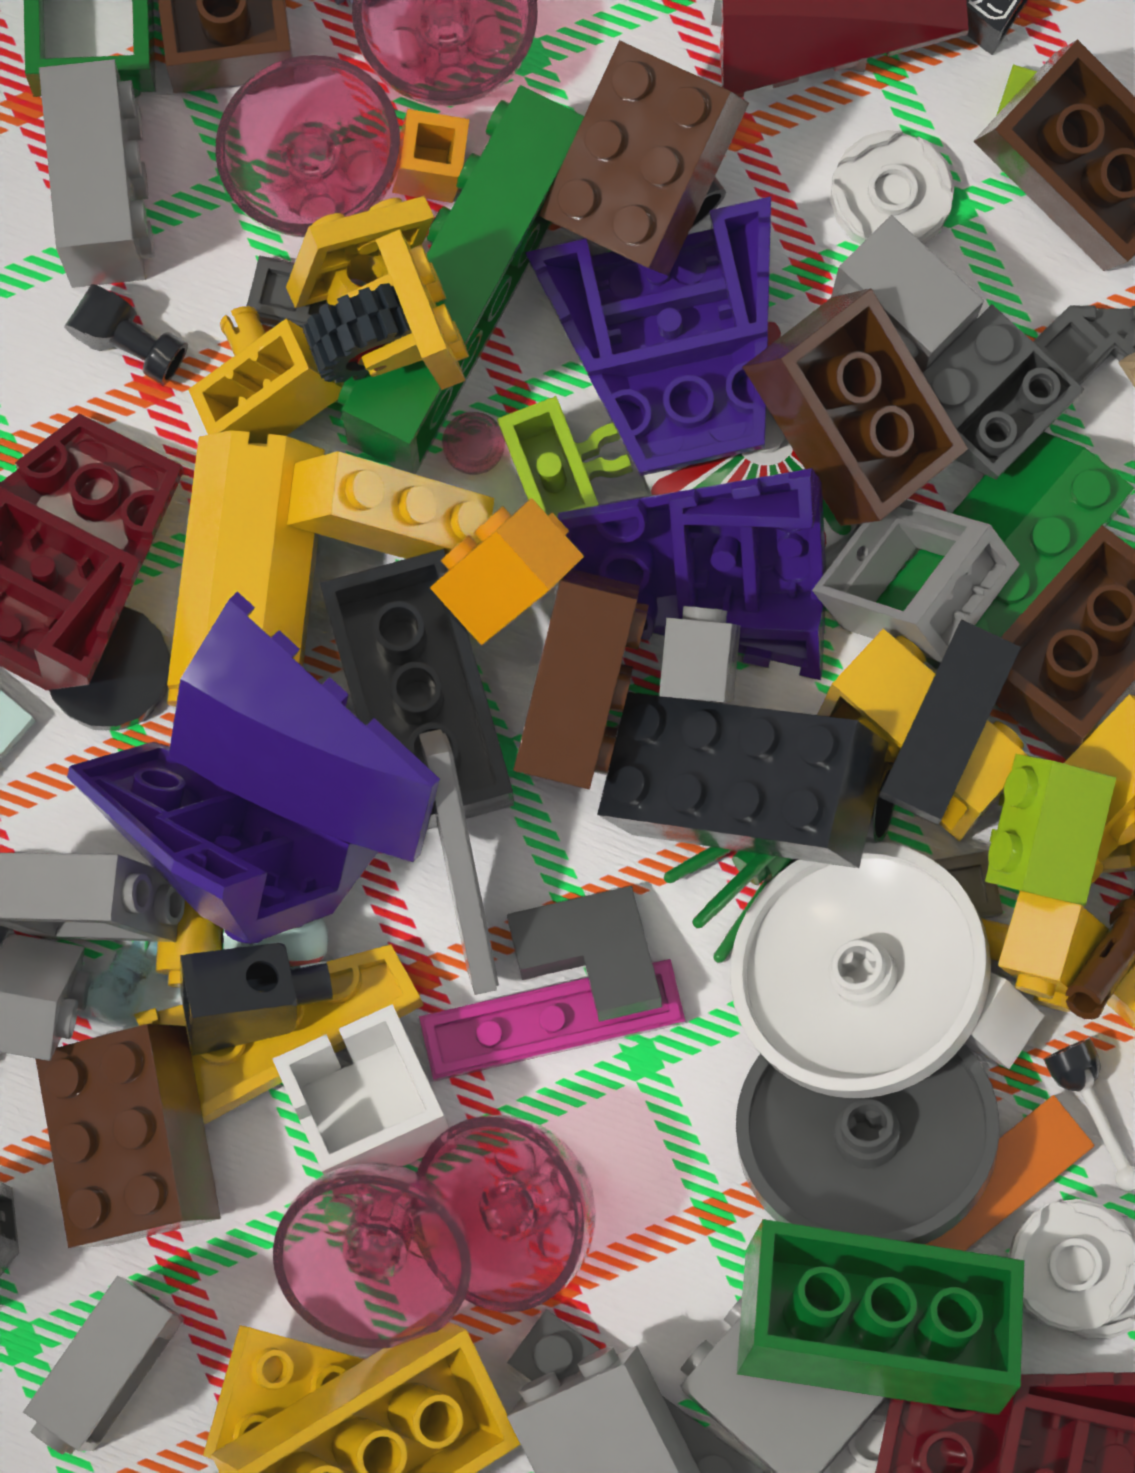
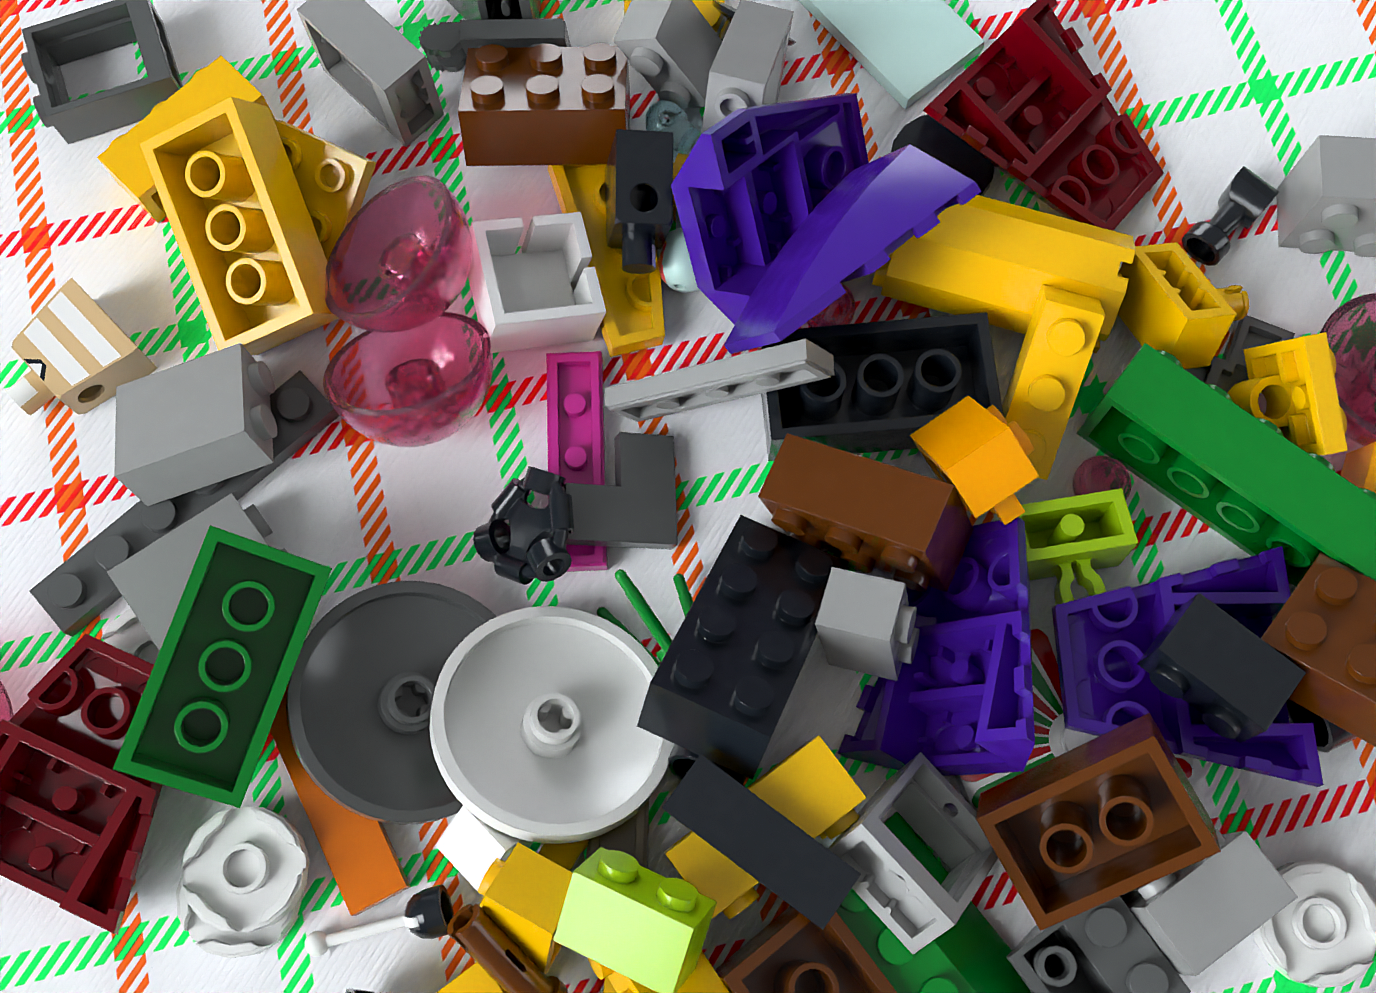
camera: 105 degrees right, 5 degrees down
plate [303,229,469,390] -> none
none -> dark grey hinge [419,18,571,72]
none -> black piece [473,466,574,585]
none -> black brick [1137,593,1306,743]

